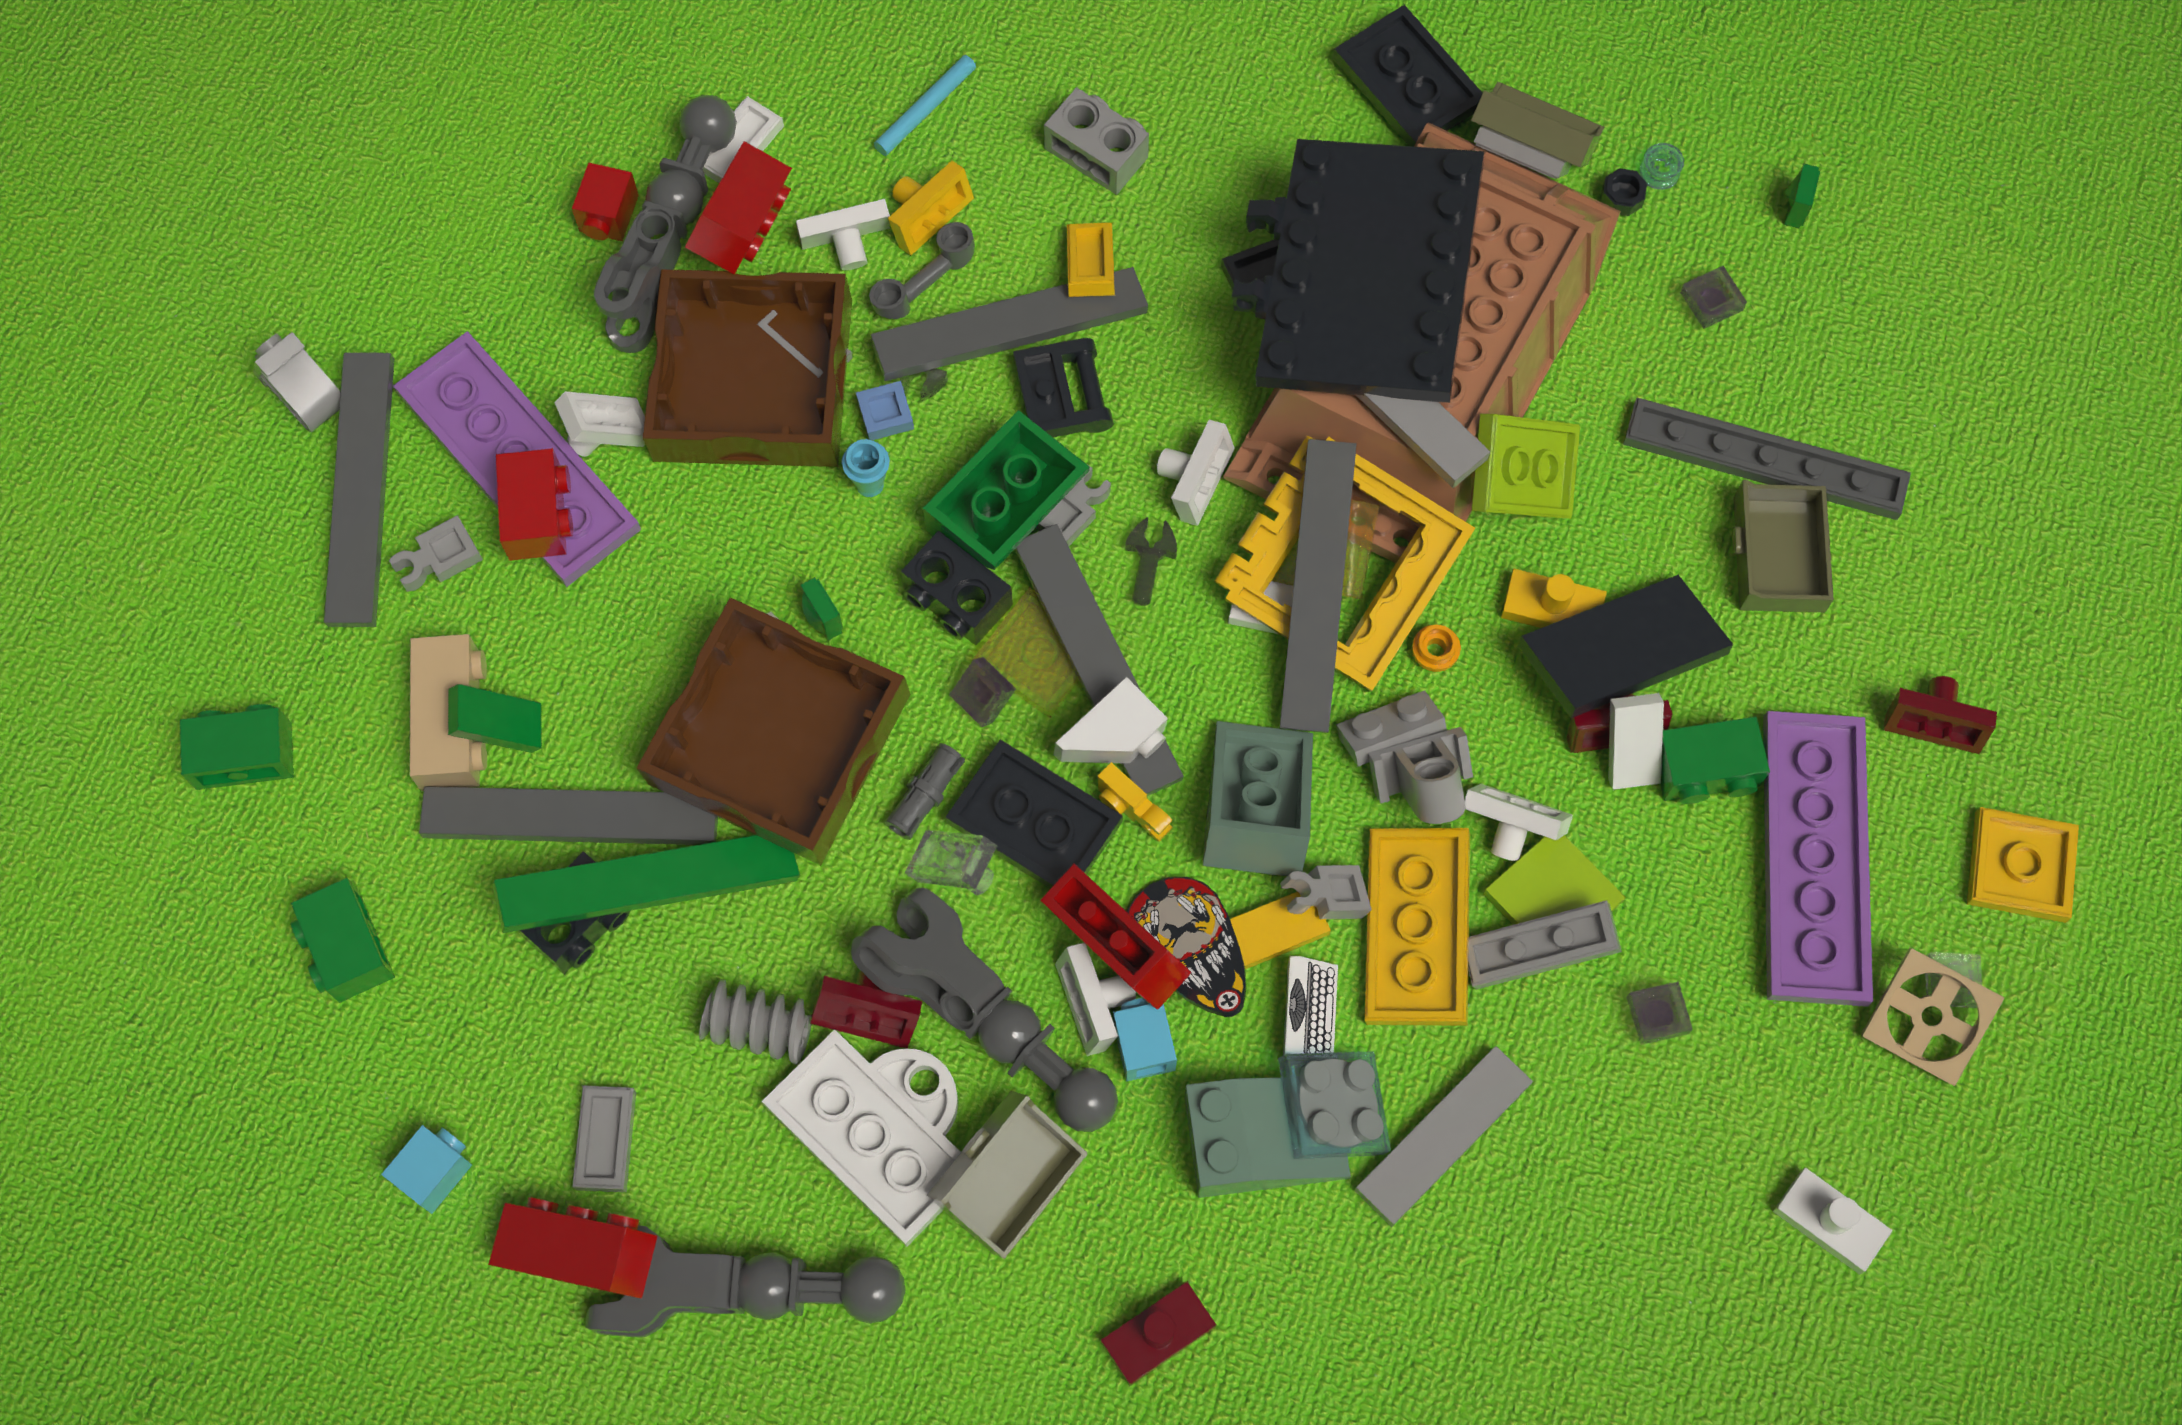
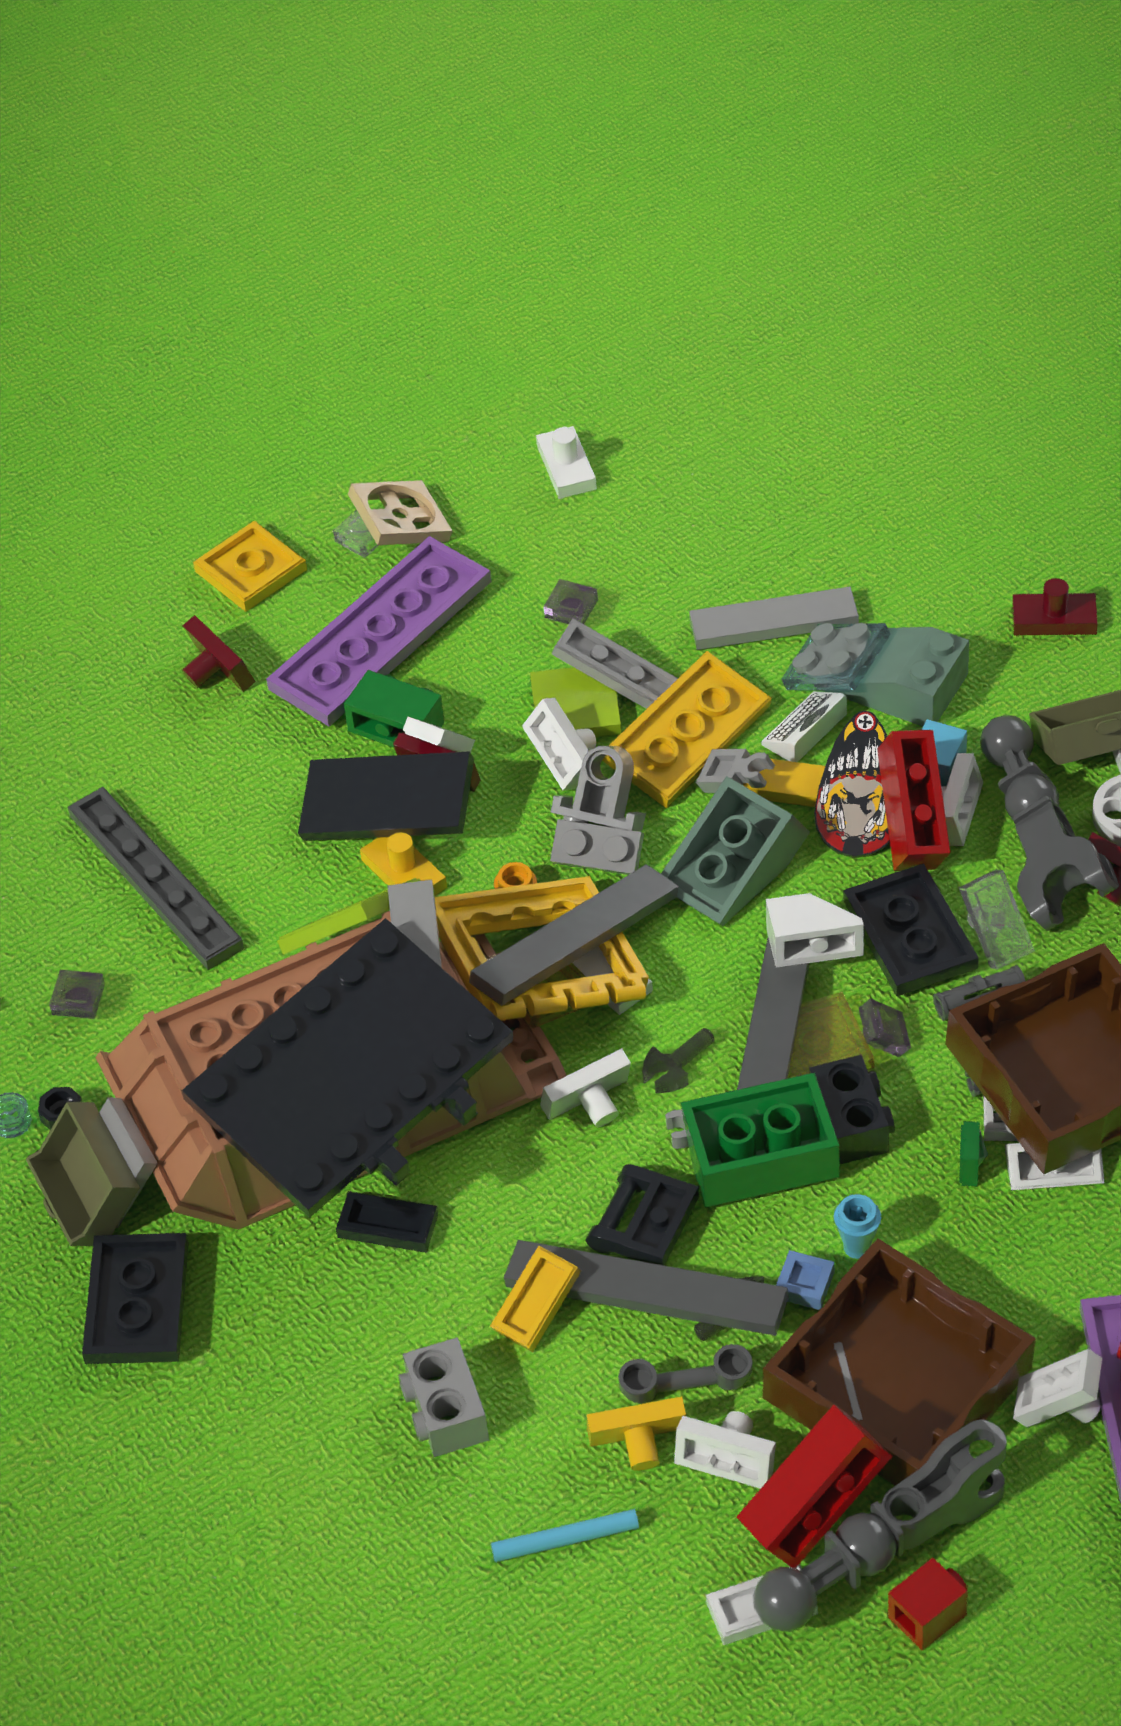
camera: 140 degrees left, 20 degrees down
yellow plate [1098,762,1173,842] -> none
olive container [1732,480,1834,613] -> none

